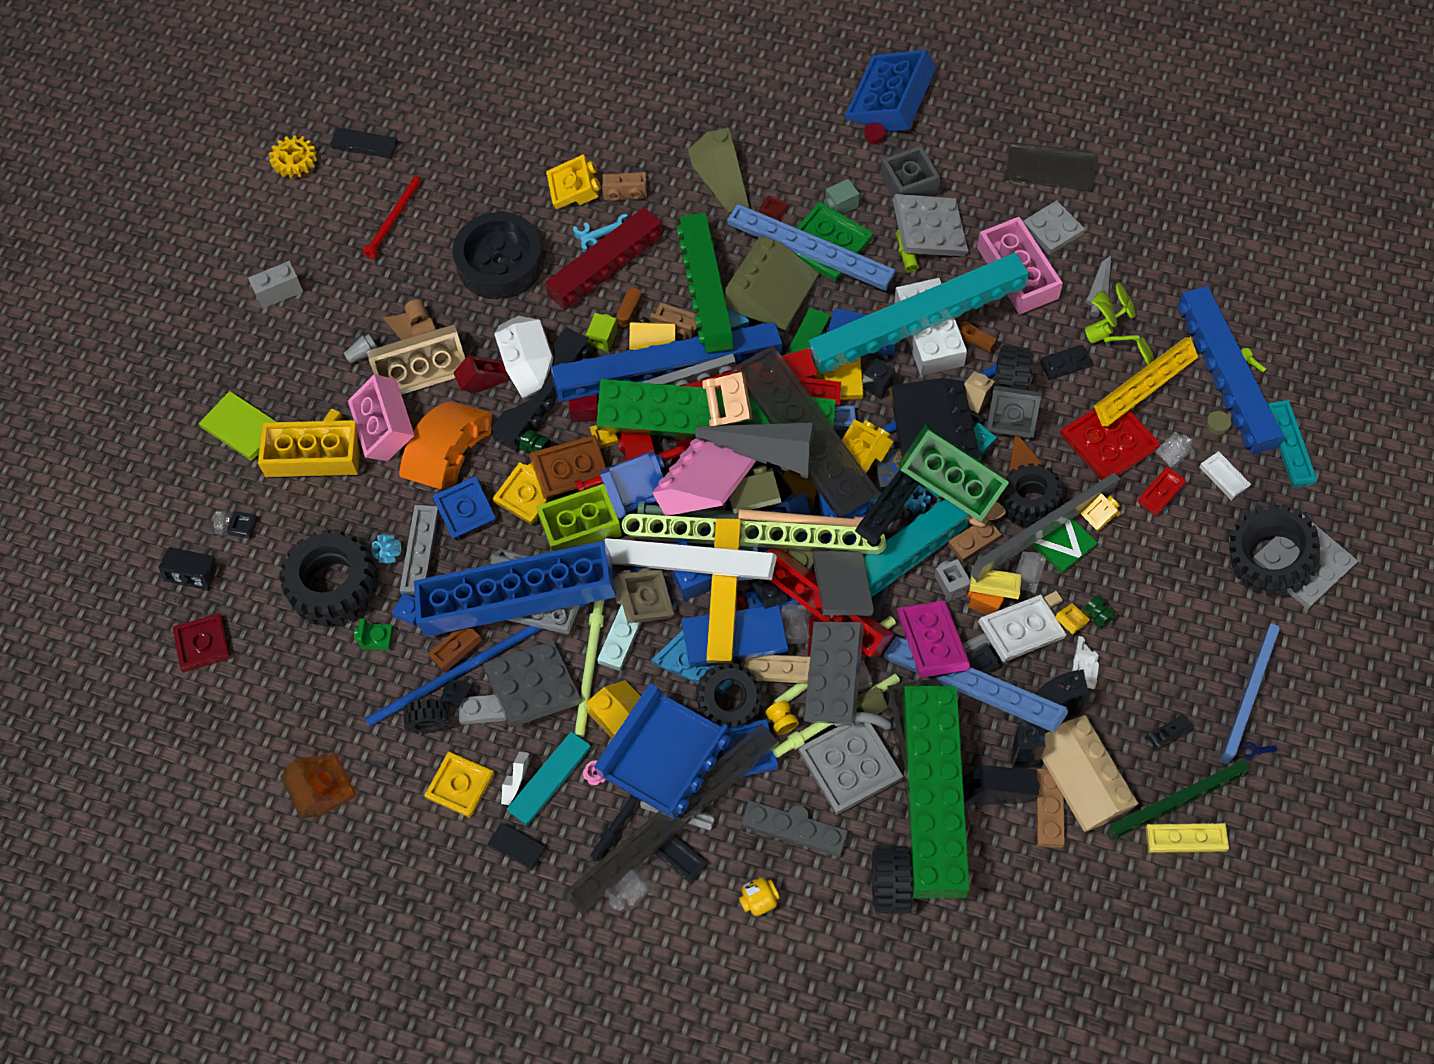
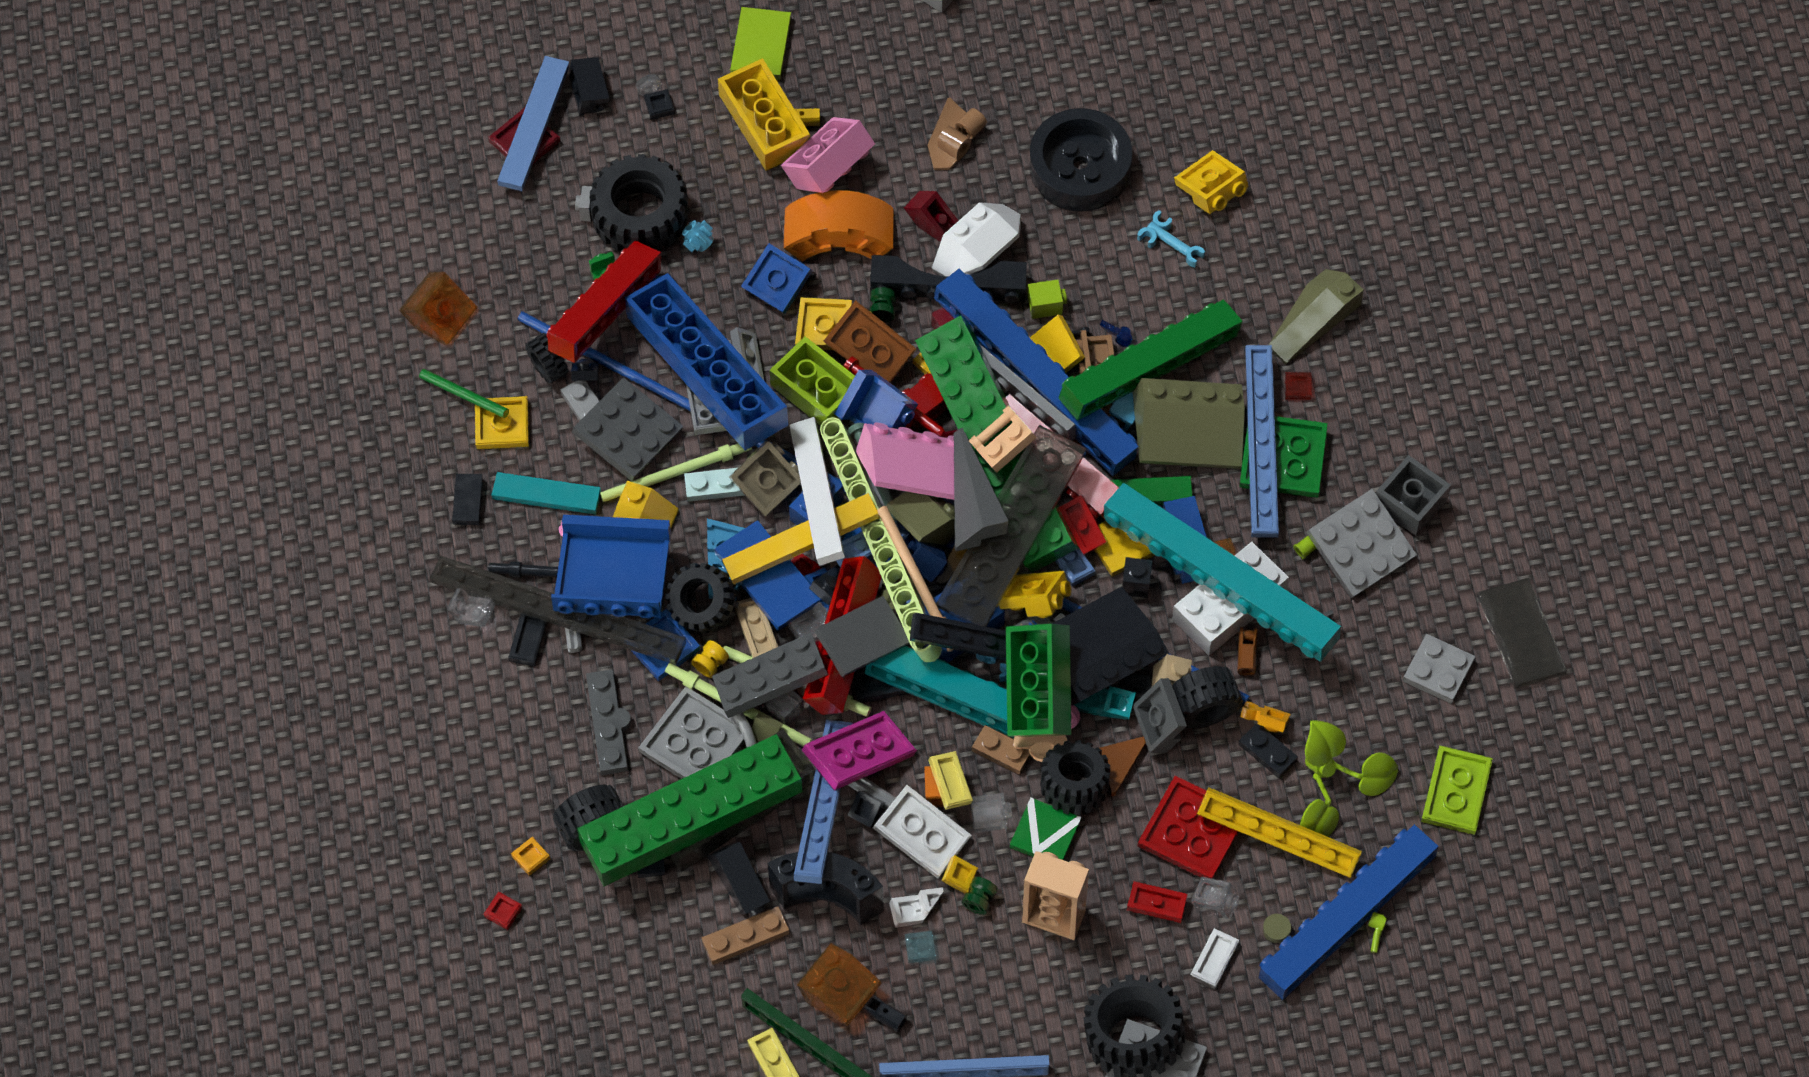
camera: 60 degrees right, 0 degrees up
light grey cone [343,334,378,364] -> none
red bar [362,176,421,259] -> none
tan slope [367,325,465,395] -> none
light grey plate [400,505,439,595] -> none
dark orange plate [428,627,482,672] -> none
white slope [501,752,529,805] -> none
dark red brick [545,207,663,311] -> none
medium nougat bracket [602,172,647,201] -> none
dark orange bar [617,287,642,328] -> none
yellow head [739,877,780,916] -> none
sand green brick [824,179,859,215] -> none
blue slope [845,50,936,131] -> none
dark red tile [864,123,886,144] -> none
light grey brick [934,559,970,602] -> none
dark grey tile [970,473,1120,580] -> none
bright pink brick [977,217,1063,314] -> none
tan slope [1041,715,1138,832] -> none
tan piece [1044,591,1062,608] -> none
yellow bracket [1080,493,1121,531] -> none
light grey bar [1086,256,1111,317] -> none
teal tile [1267,400,1317,488] -> none
none -> green bar [419,369,509,418]
none -> red tile [484,892,523,930]
none -> medium blue tile [497,56,570,191]
none -> light orange tile [511,837,550,876]
none -> red brick [547,240,661,363]
none -> light grey plate [575,186,592,222]
none -> clear orange slope [797,943,882,1026]
none -> clear light blue tile [905,931,936,963]
none -> light nougat brick [1022,851,1089,940]
none -> clear blue hand [1100,320,1132,347]
none -> light orange plate [1240,701,1291,732]
none -> lime tile [1421,745,1493,835]

